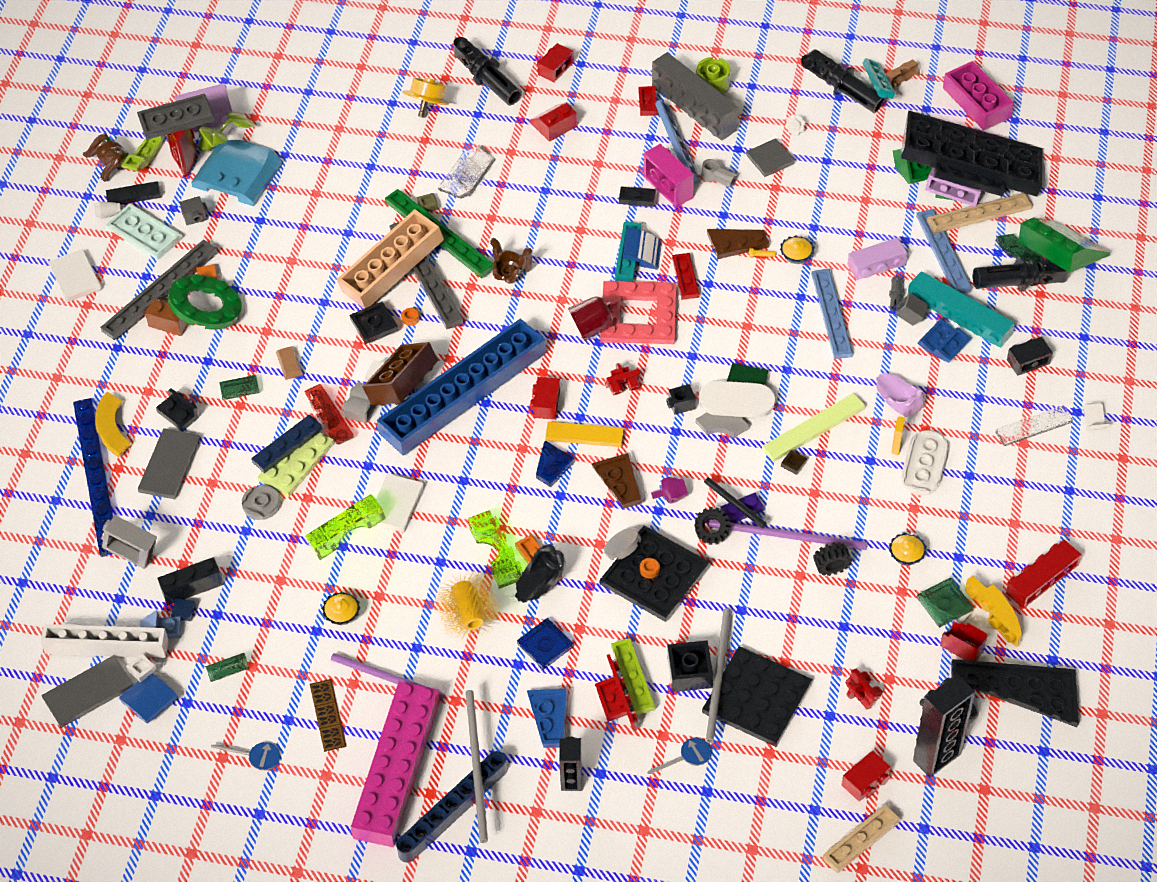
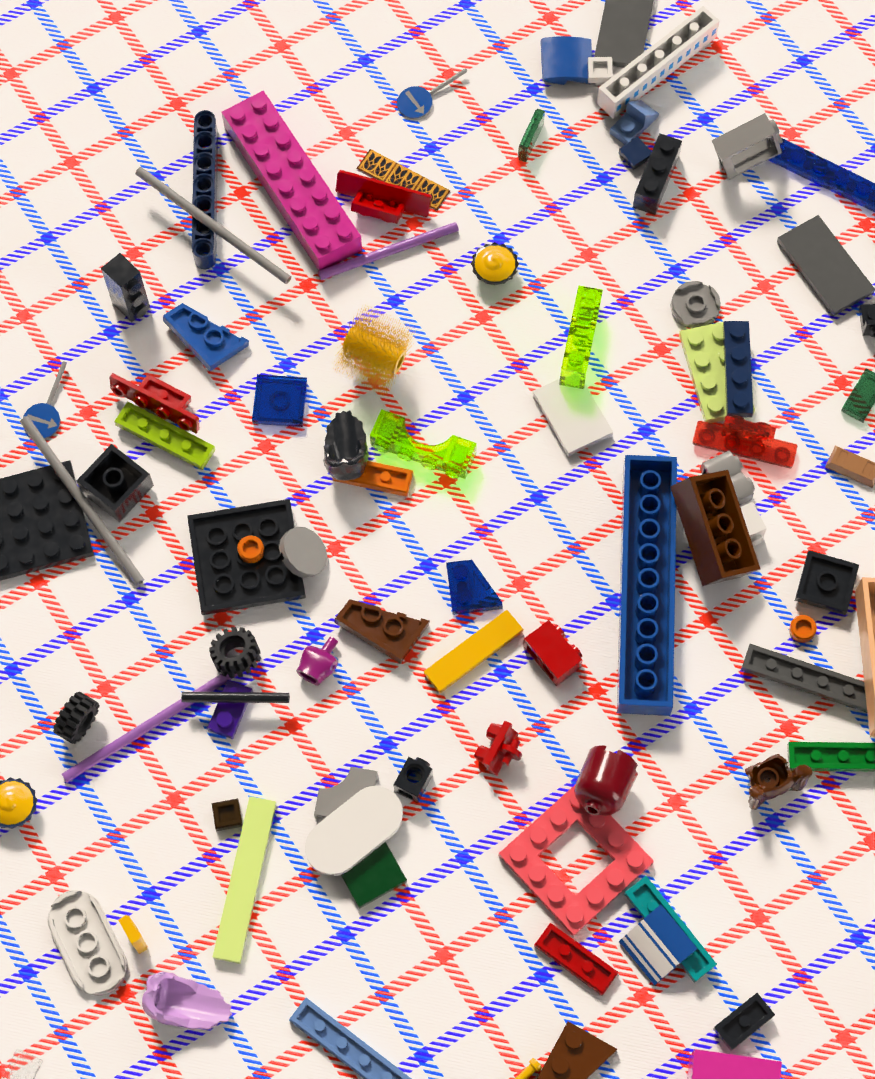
camera: 135 degrees right, 15 degrees up
none -> red bracket [335,170,432,224]

